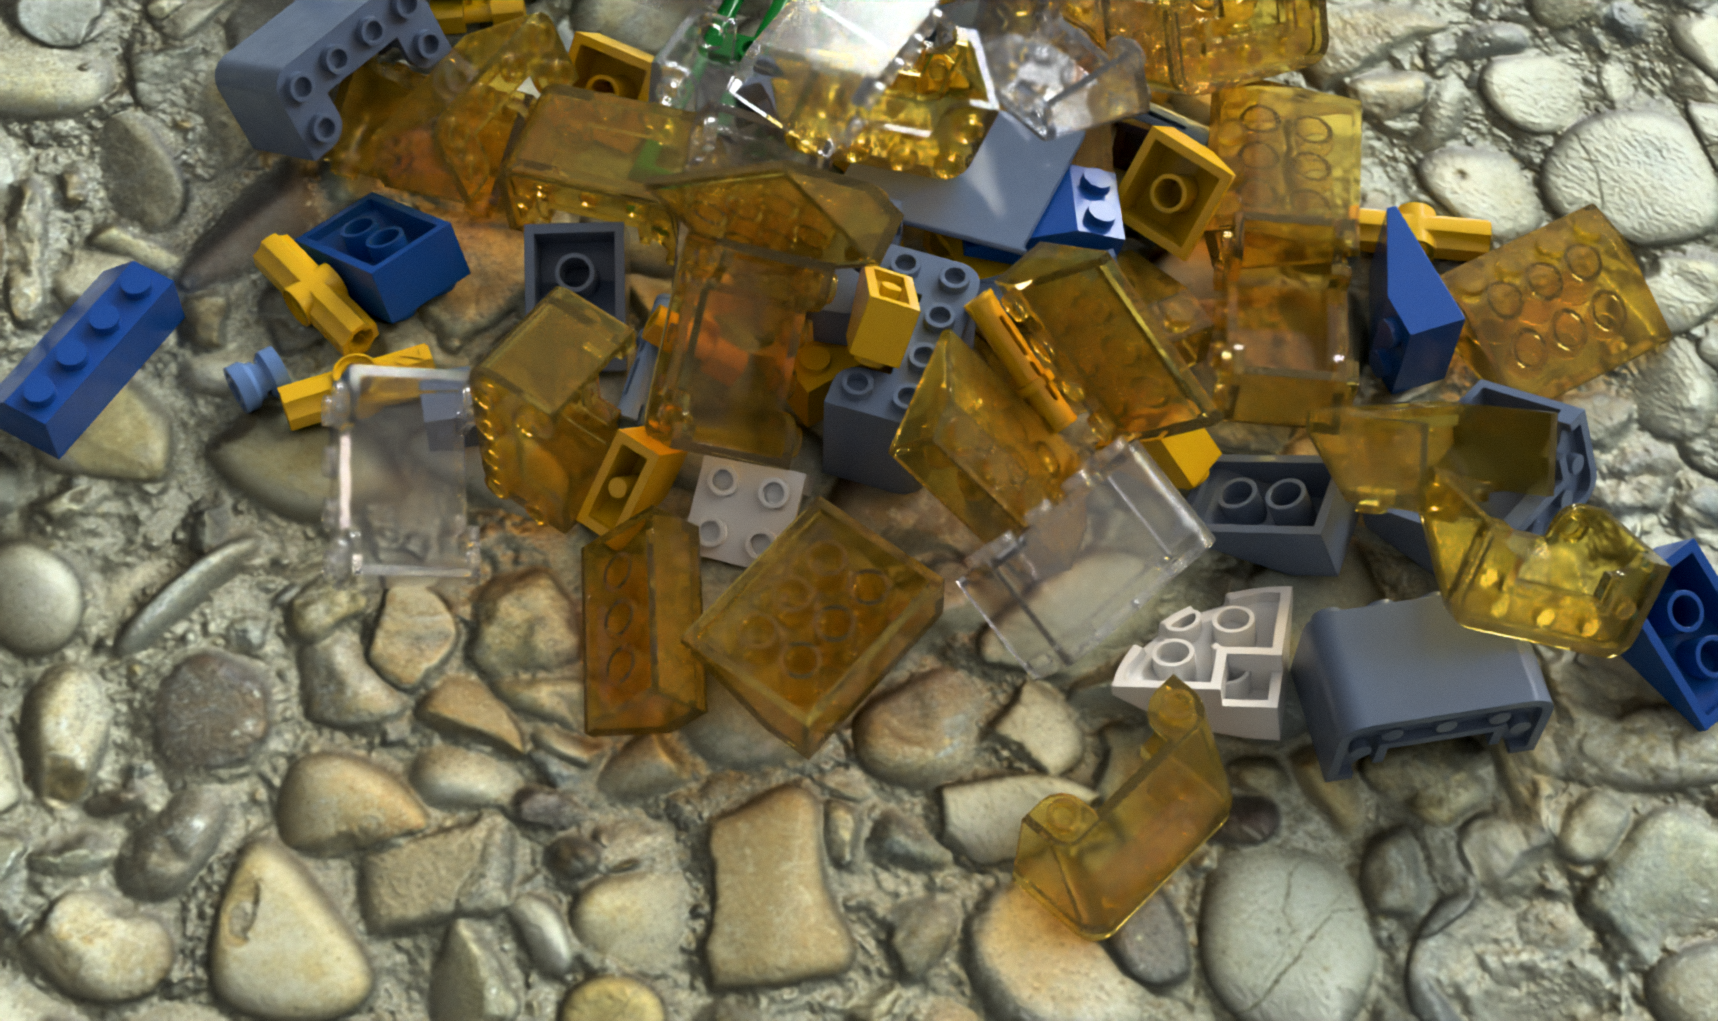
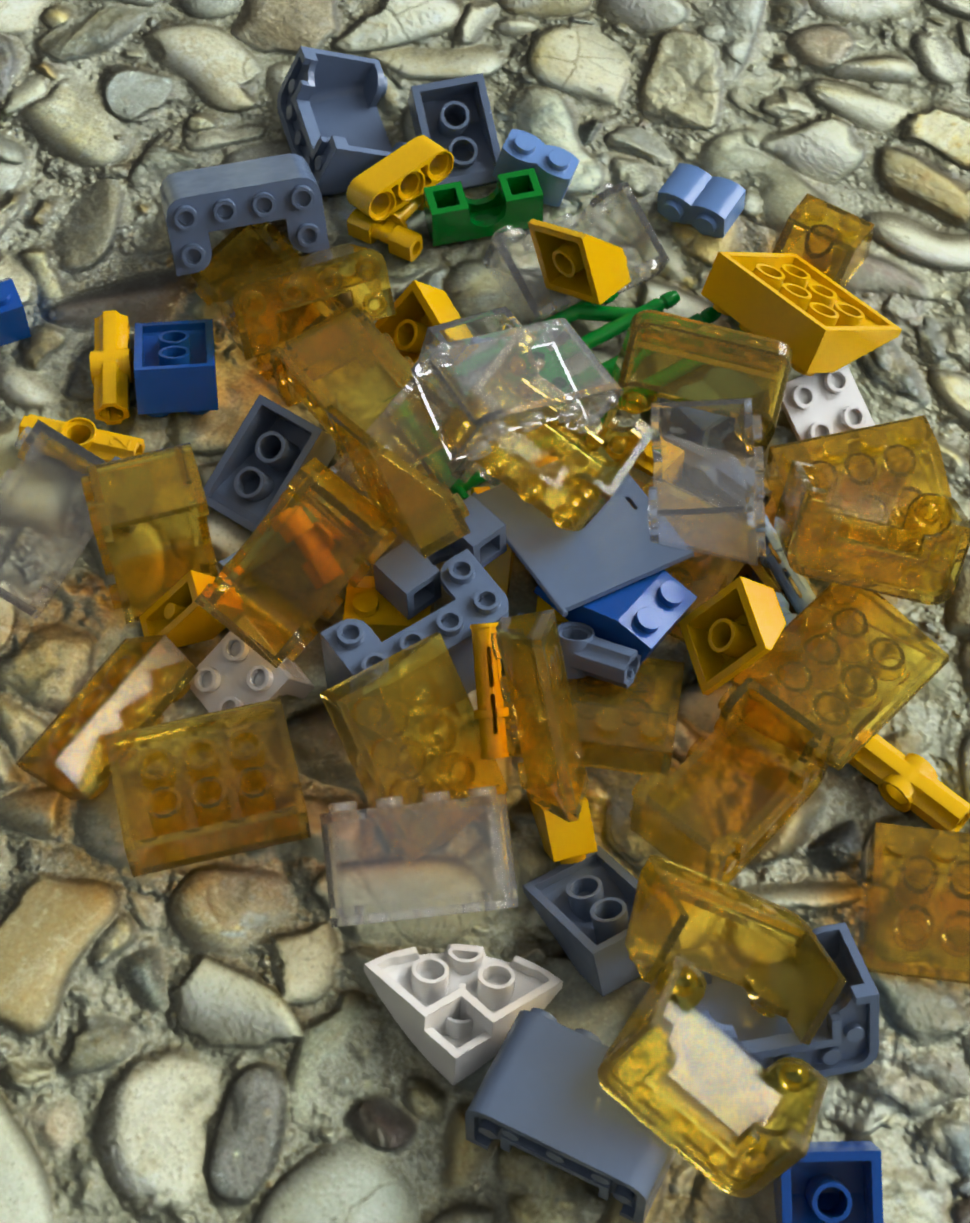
camera: 40 degrees right, 0 degrees up
medium blue wheel [223,346,292,414] -> none
yellow slope [846,262,921,369] -> none
clear yellow windscreen [1012,674,1233,942] -> none
blue slope [1368,206,1466,395] -> none

